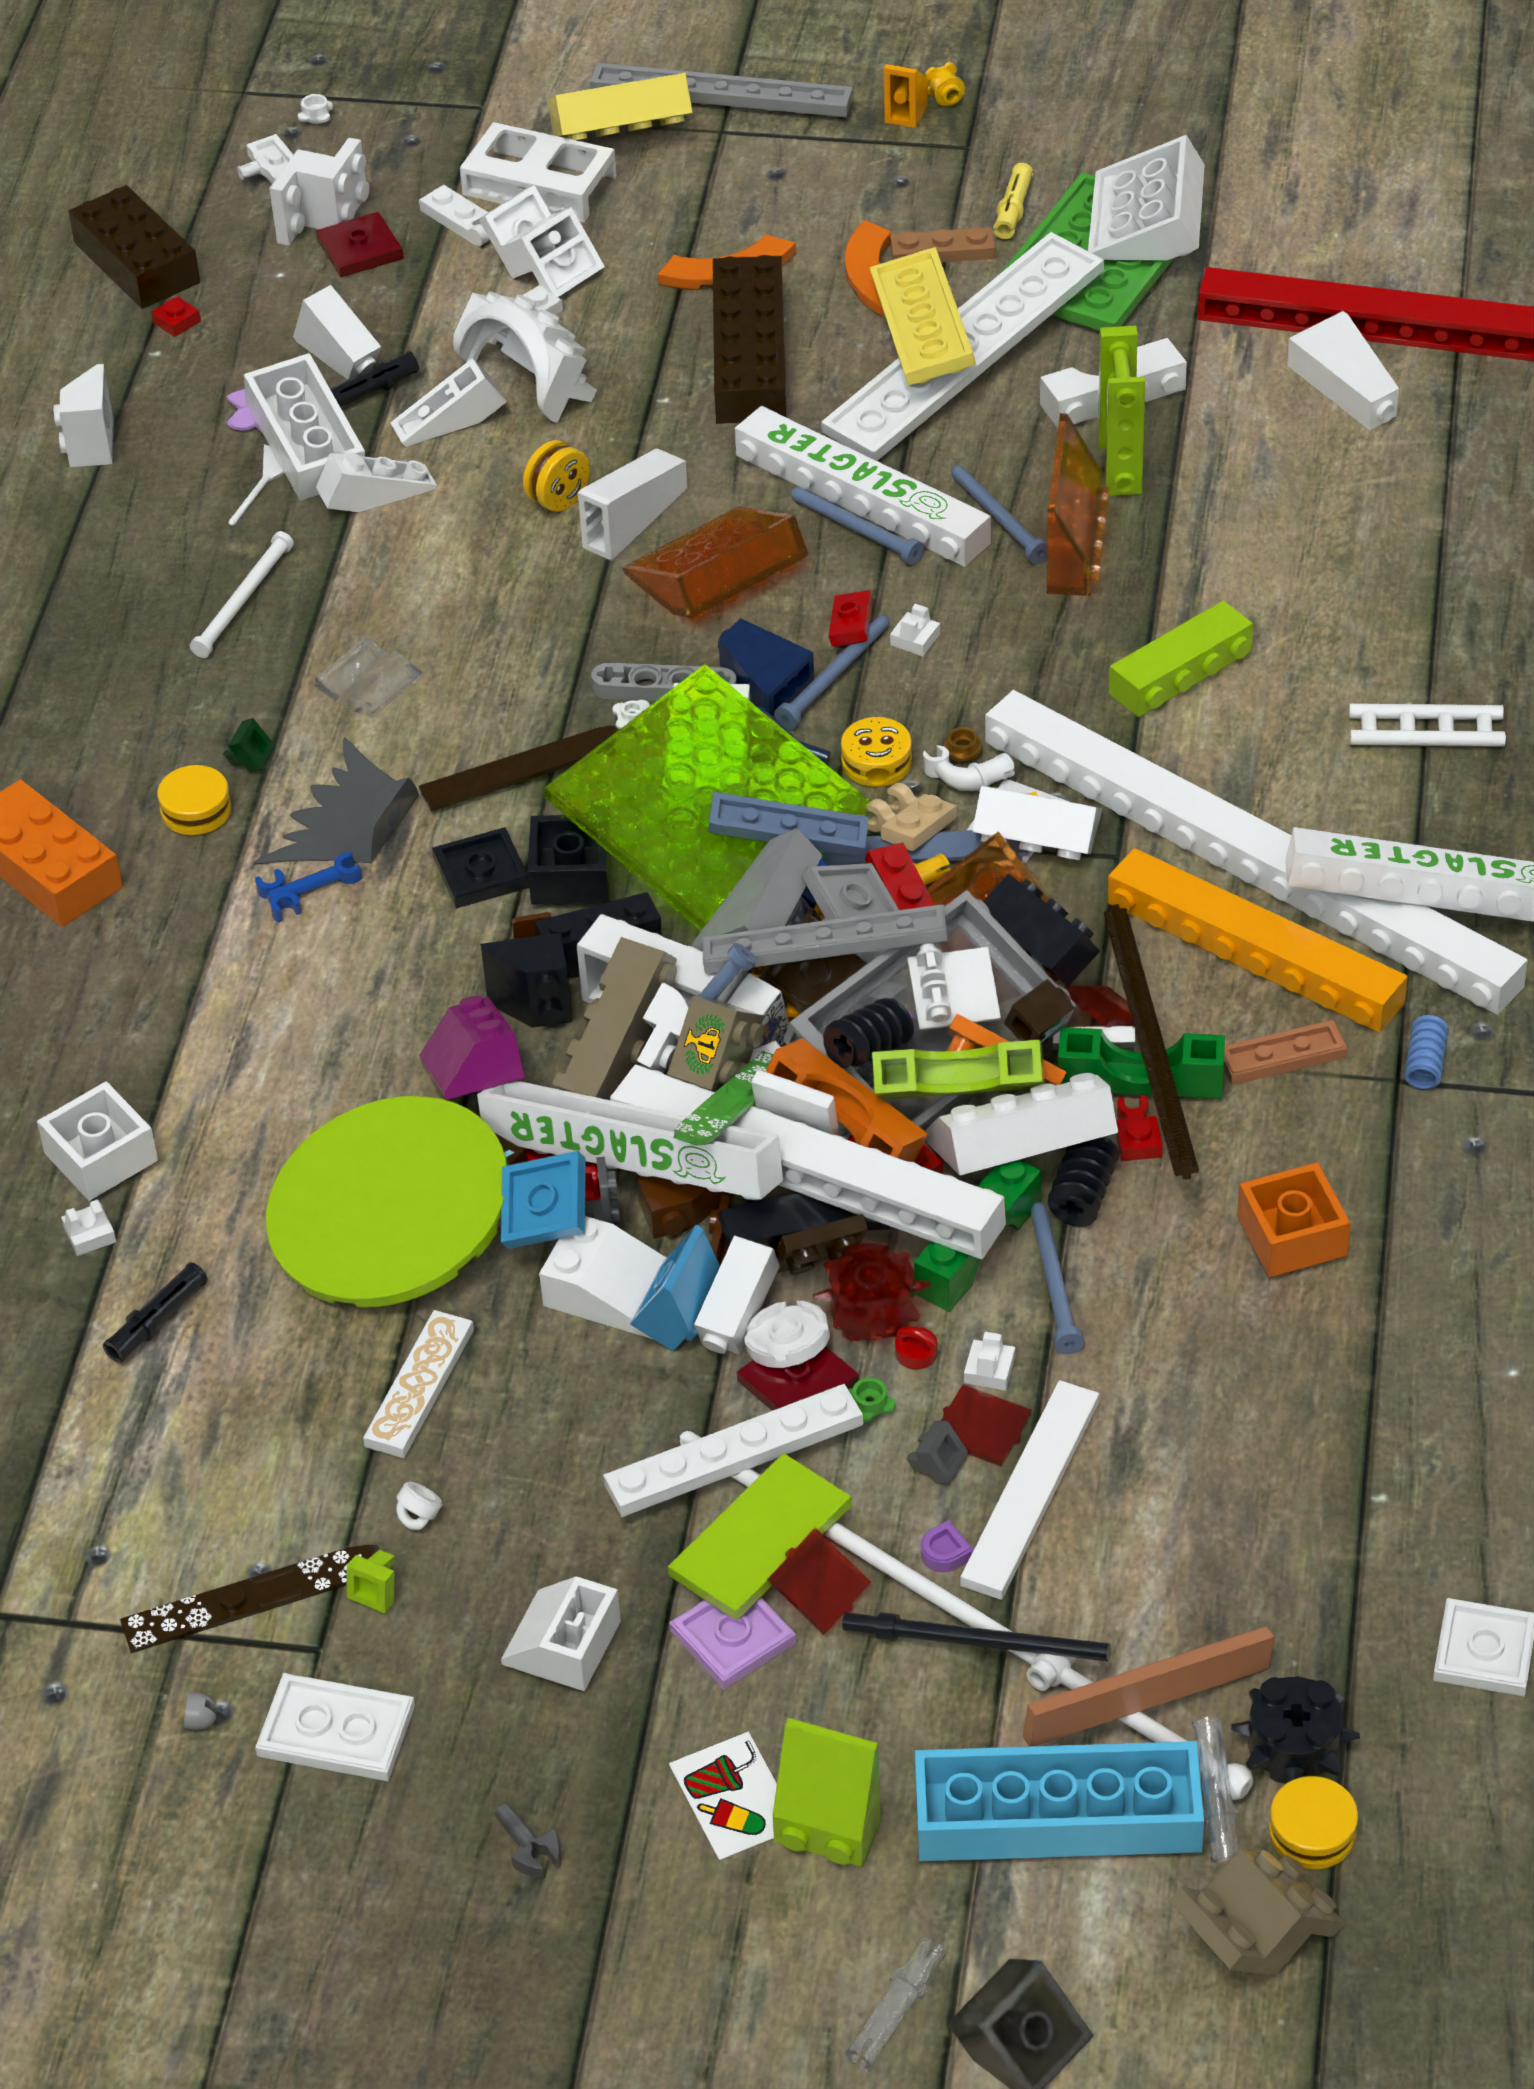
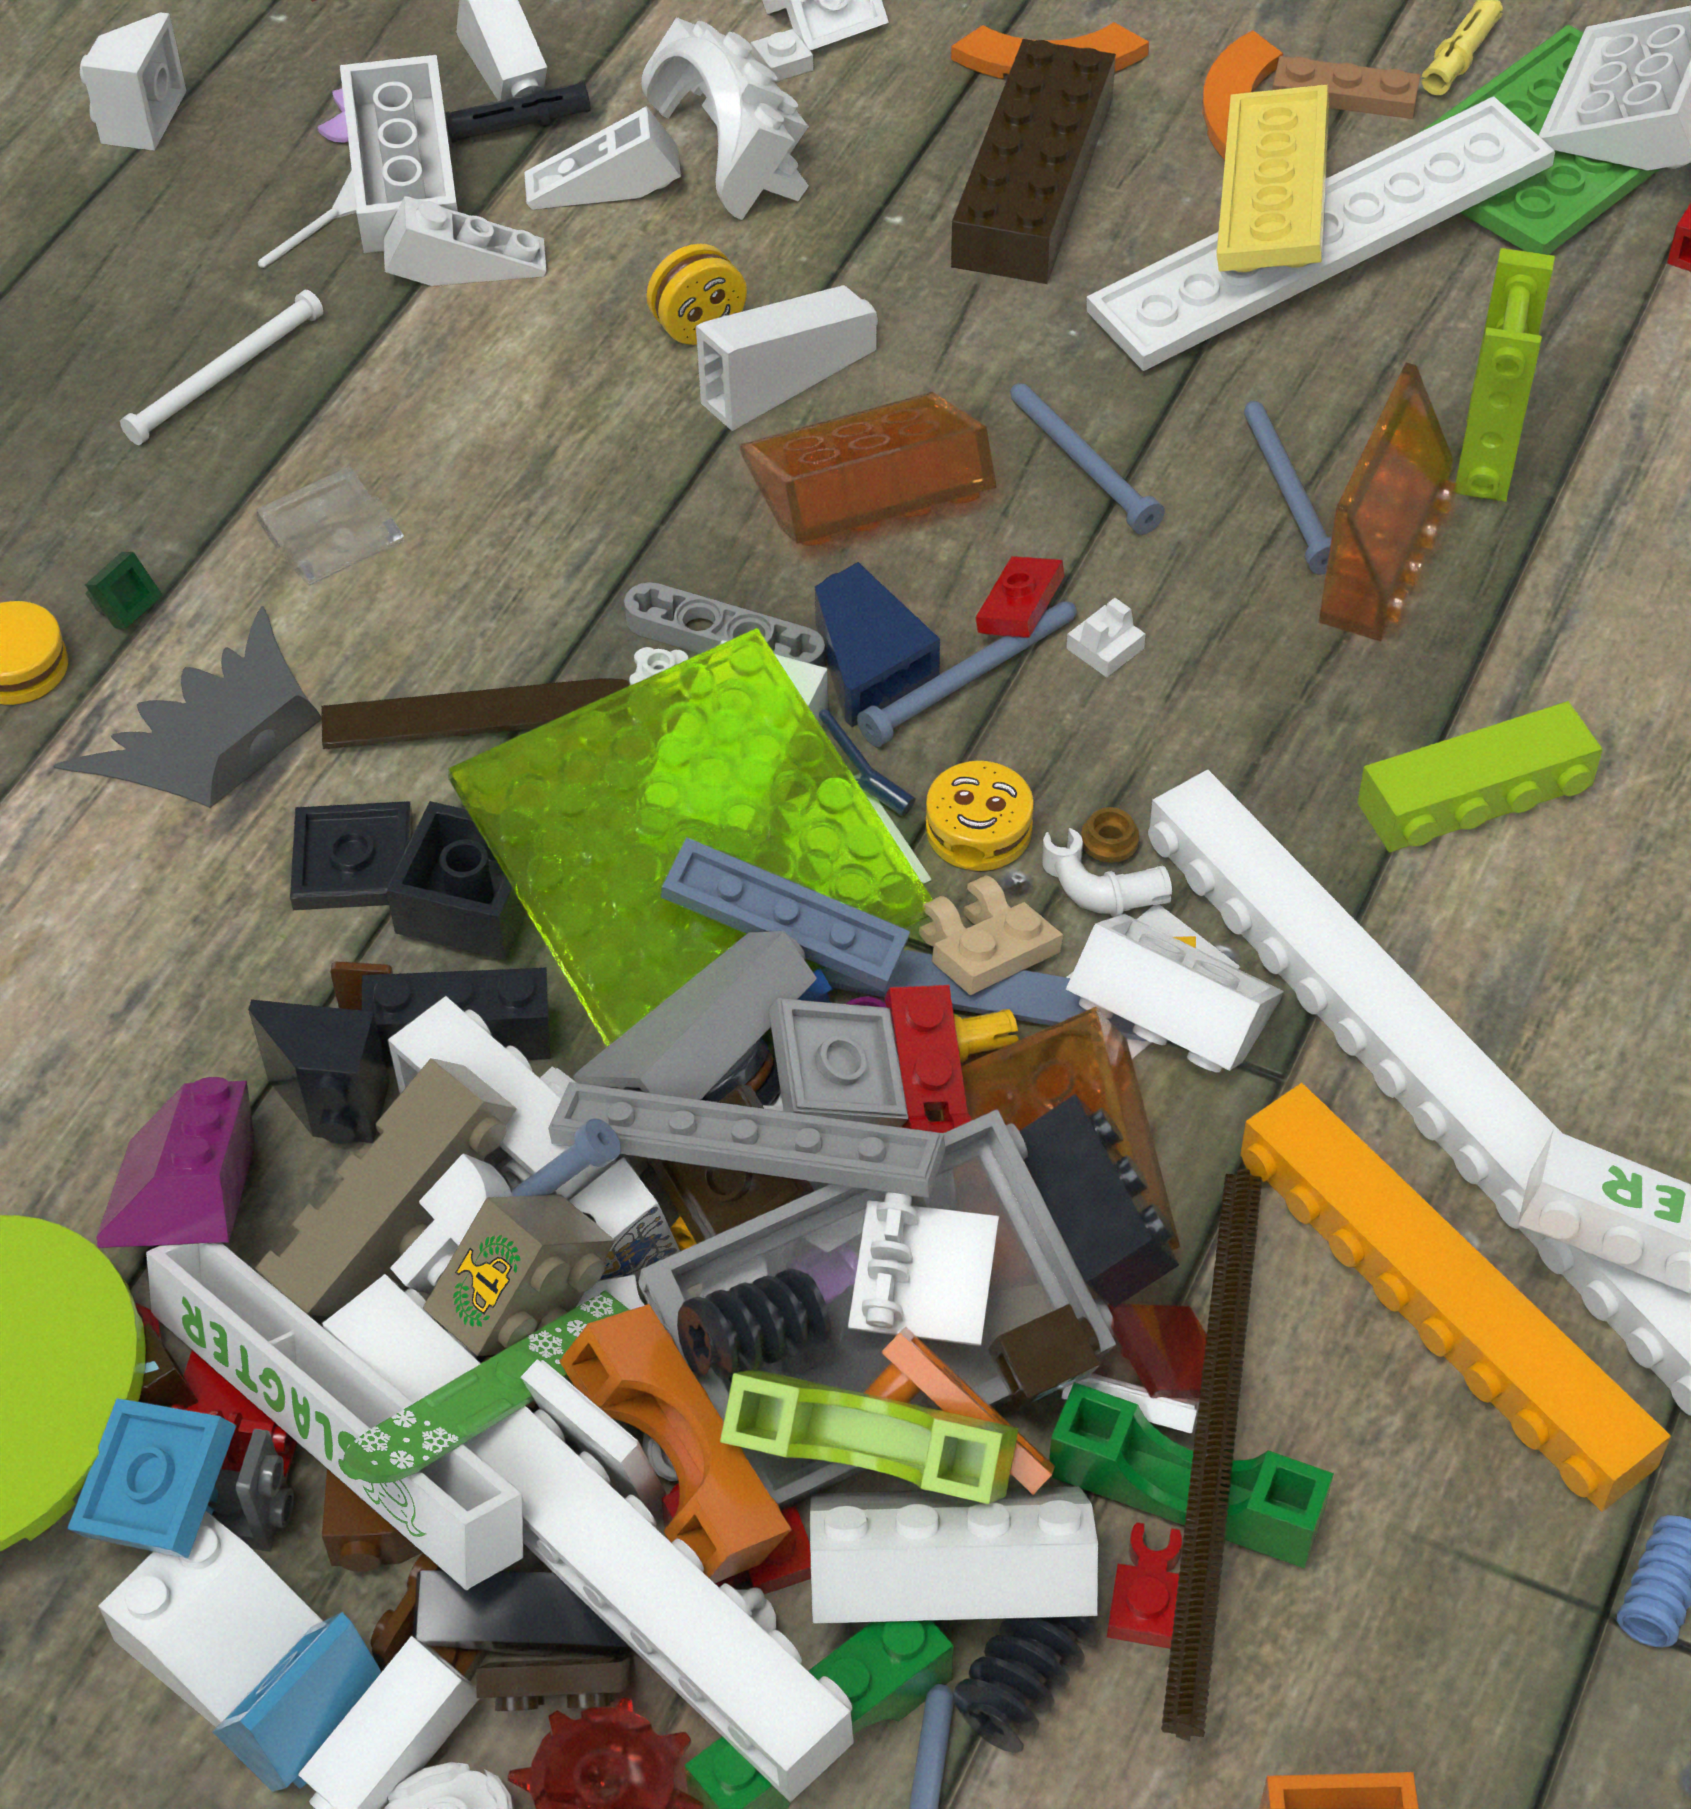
camera: 15 degrees right, 5 degrees up
blue bar [255,852,362,922] -> none
white brick [735,406,991,567] -> none
white arch [1040,338,1187,429] -> none
nougat tile [1224,1020,1348,1085] -> none

